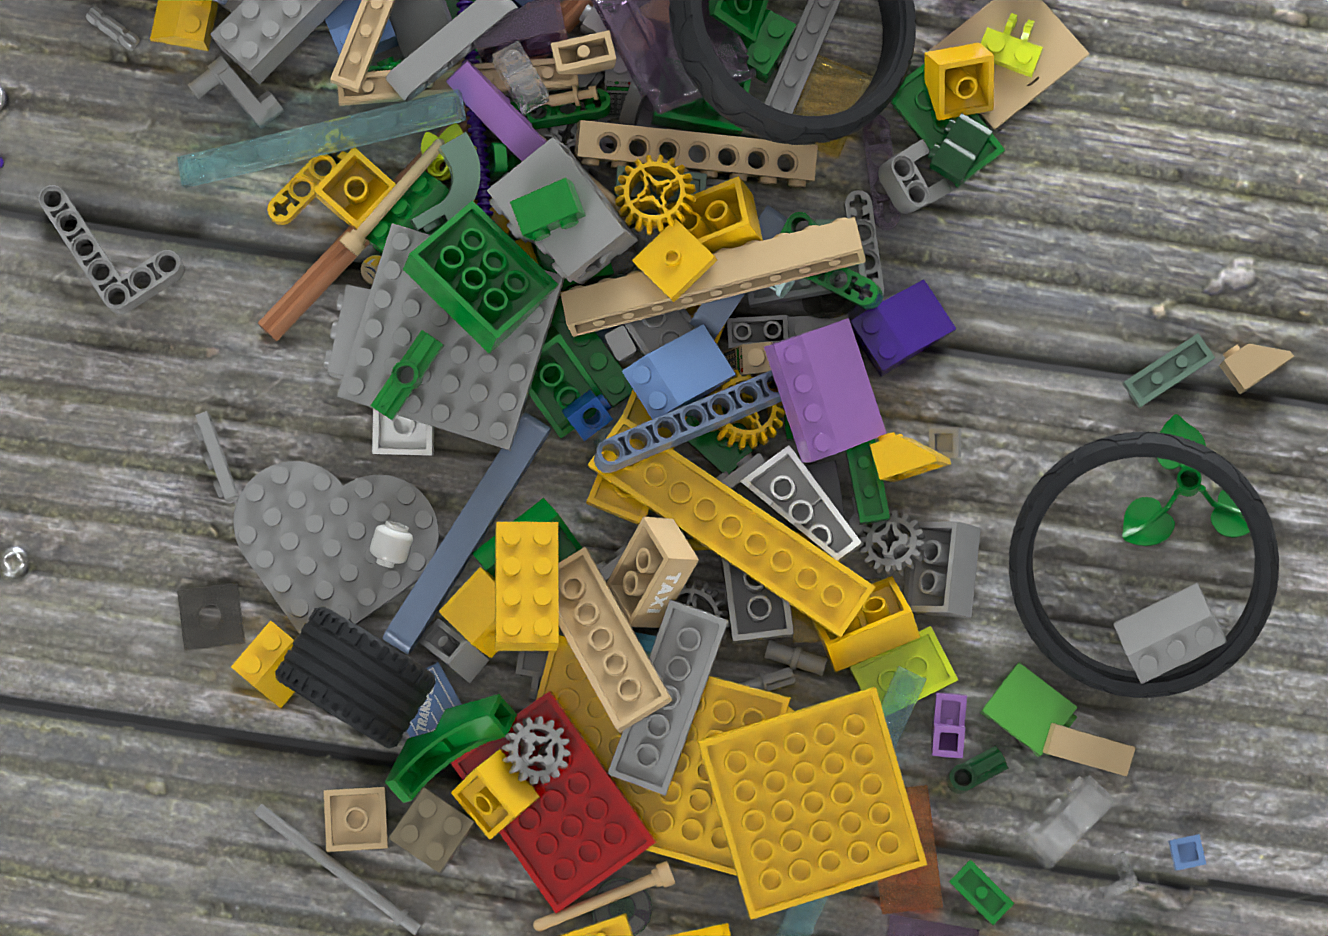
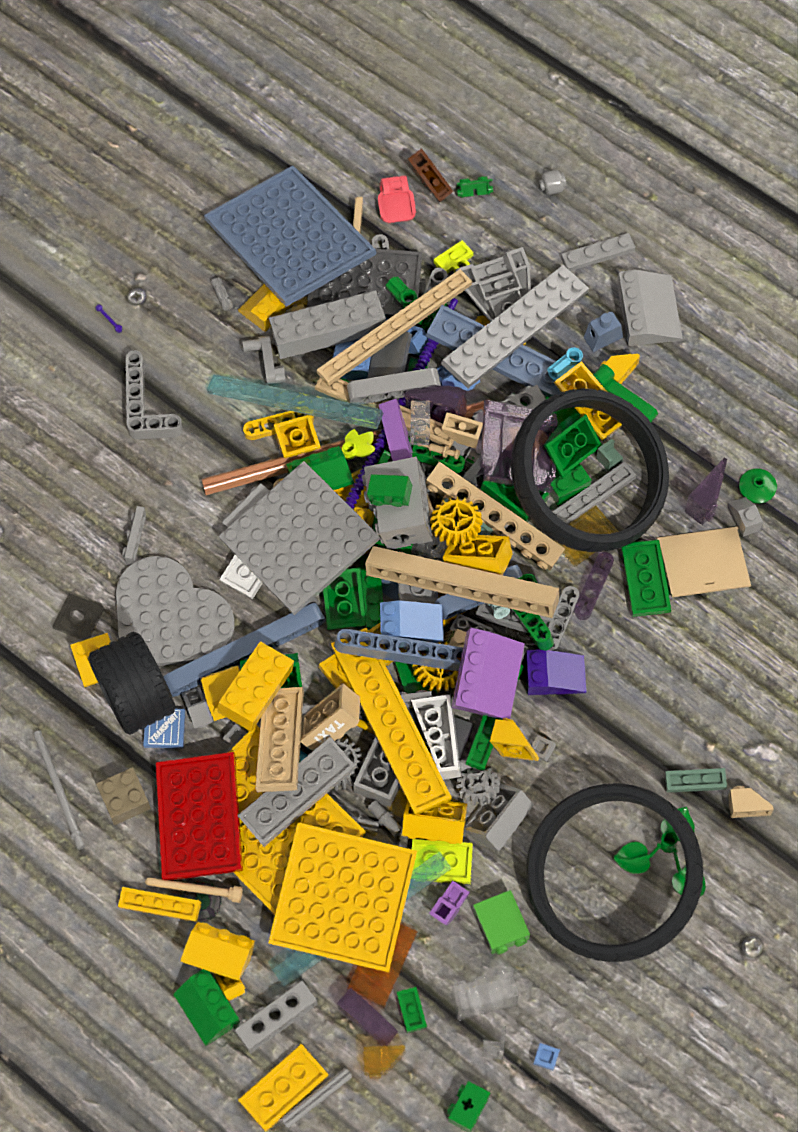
camera: 30 degrees right, 15 degrees down
tan plate [324,787,389,852] -> none
tan piece [339,139,445,256] -> none
green piece [370,330,444,421] -> none
white head [370,521,413,568] -> none
green arch [385,694,517,803] -> none
green slope [403,201,559,354] -> none
sand green arch [410,132,481,233] -> none
yellow slope [451,750,540,840] -> none
light grey gear [502,716,571,785] -> none
blue brick [562,389,613,441] -> none
light grey slope [605,325,637,361] -> none
yellow plate [632,218,717,303] -> none
light grey piece [878,139,952,214] -> none
yellow slope [924,43,994,120] -> none
dark green brick [928,113,992,186] -> none
dark green piece [946,745,1009,794] -> none
neon yellow hinge [981,13,1043,78] -> none
tan tile [1043,723,1136,776] -> none
light grey slope [1114,583,1226,684] -> none

